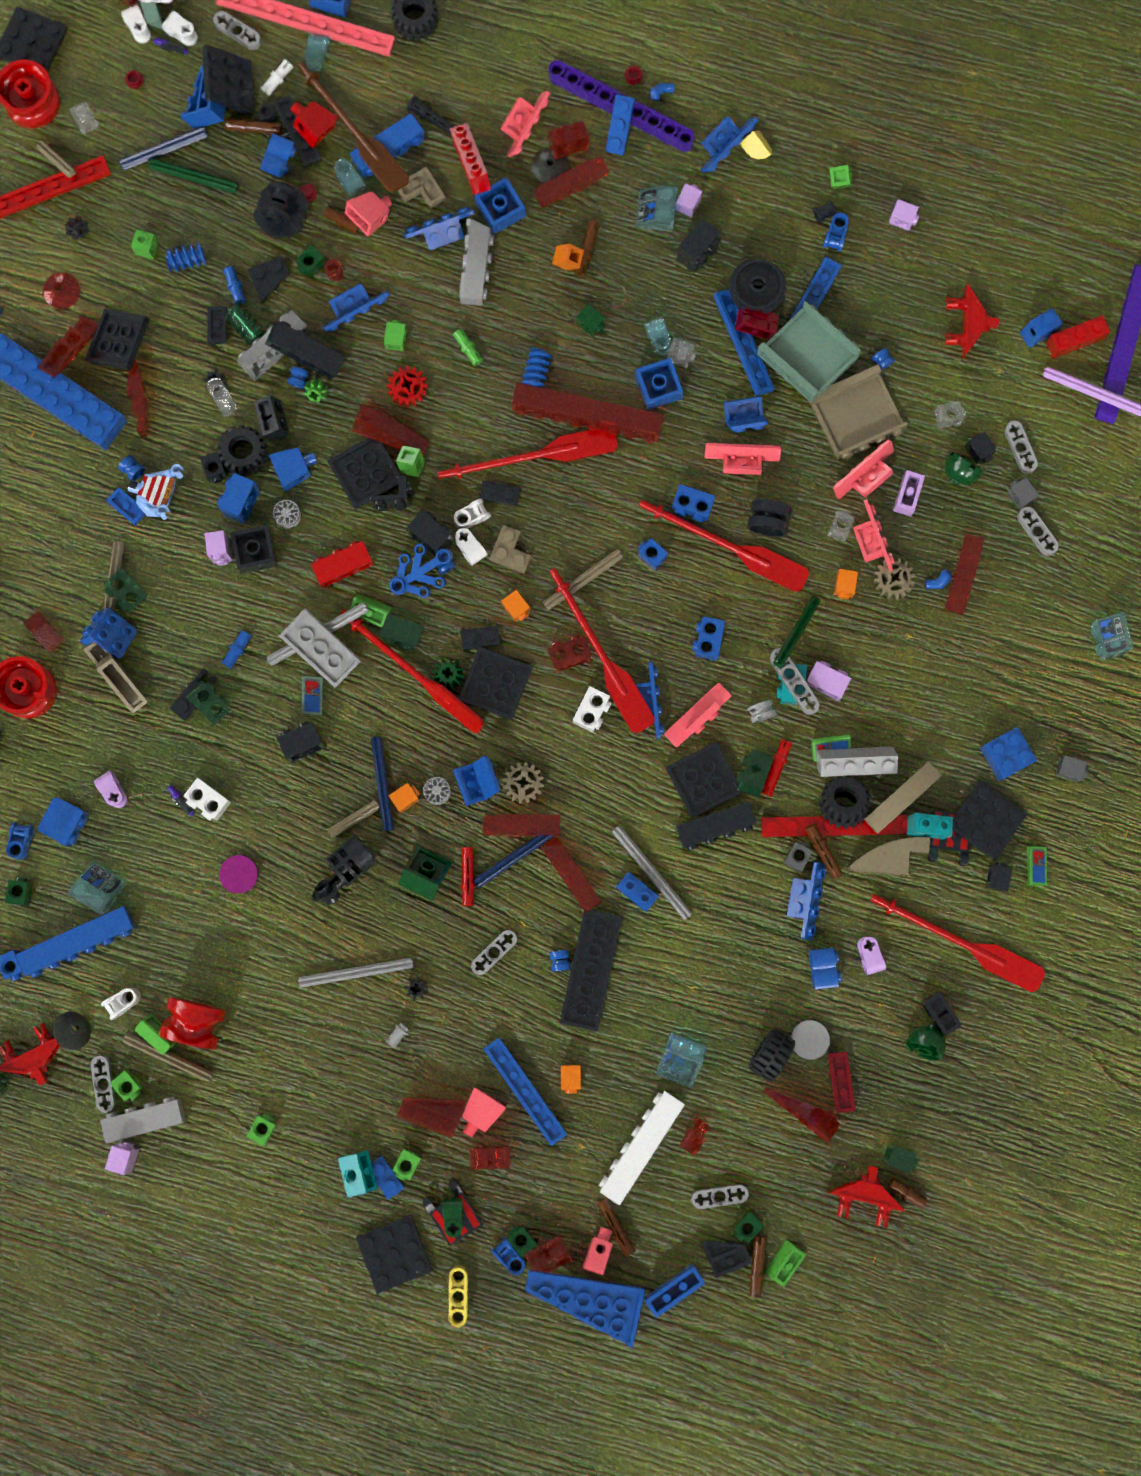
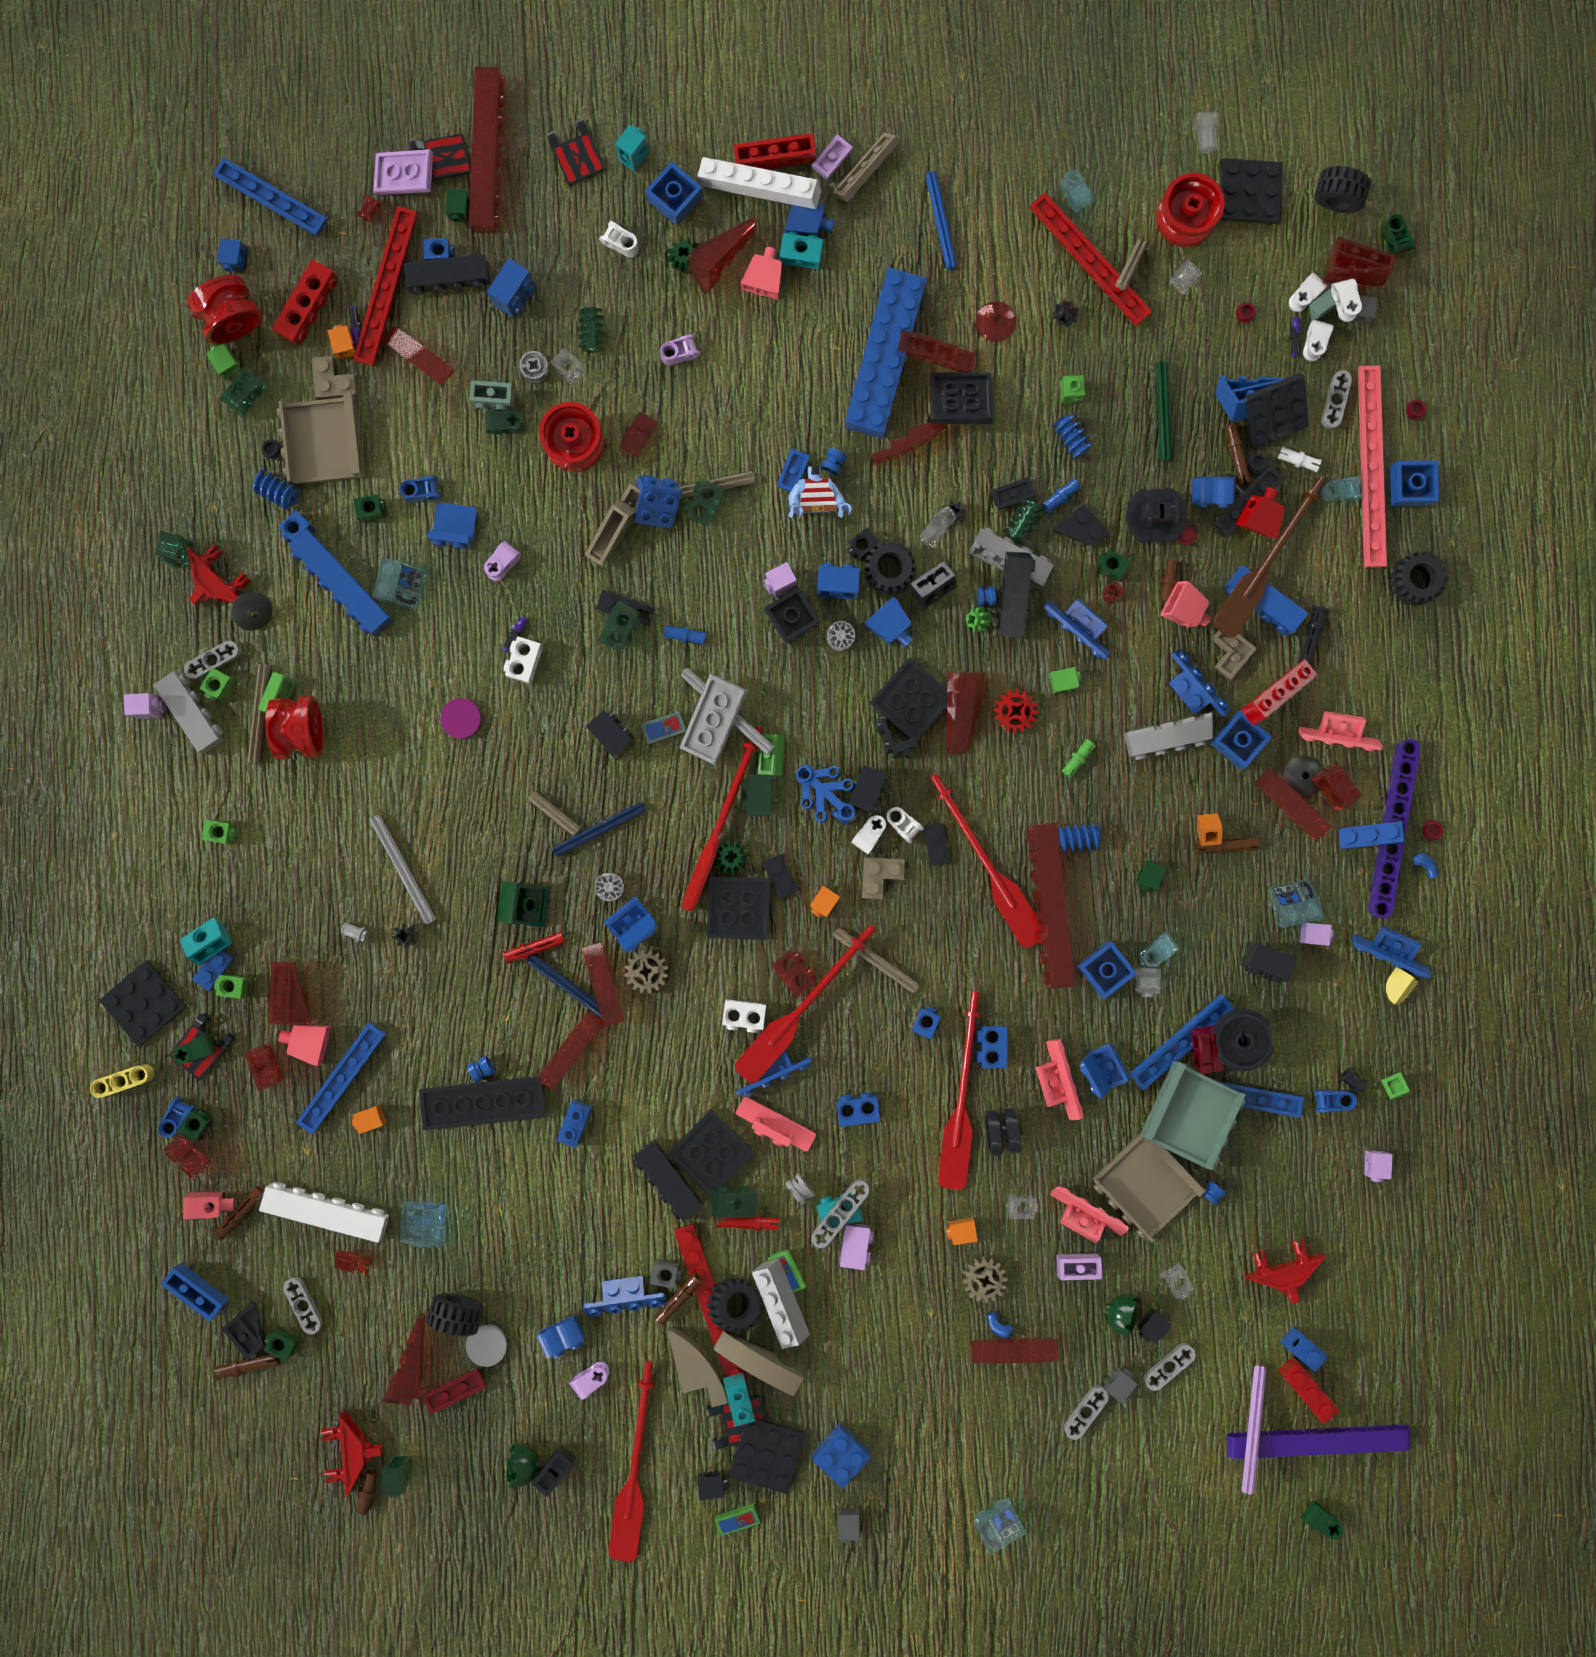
camera: 70 degrees right, 5 degrees up
white piece [101,988,141,1021] -> none
axle [119,127,207,170] -> none
red brick [311,541,374,588] -> none
black cylinder [312,834,378,905] -> none
clear light blue piece [335,159,366,198] -> none
orange brick [388,783,420,813] -> none
bright green brick [396,446,425,477] -> none
light grey beam [471,930,517,975] -> none
blue wing [525,1269,645,1348] -> none
light grey axle [612,826,692,920] -> none
bright green slope [765,1240,807,1287] -> none
dark green axle [773,596,821,668] -> none
coral bracket [853,499,895,572] -> none

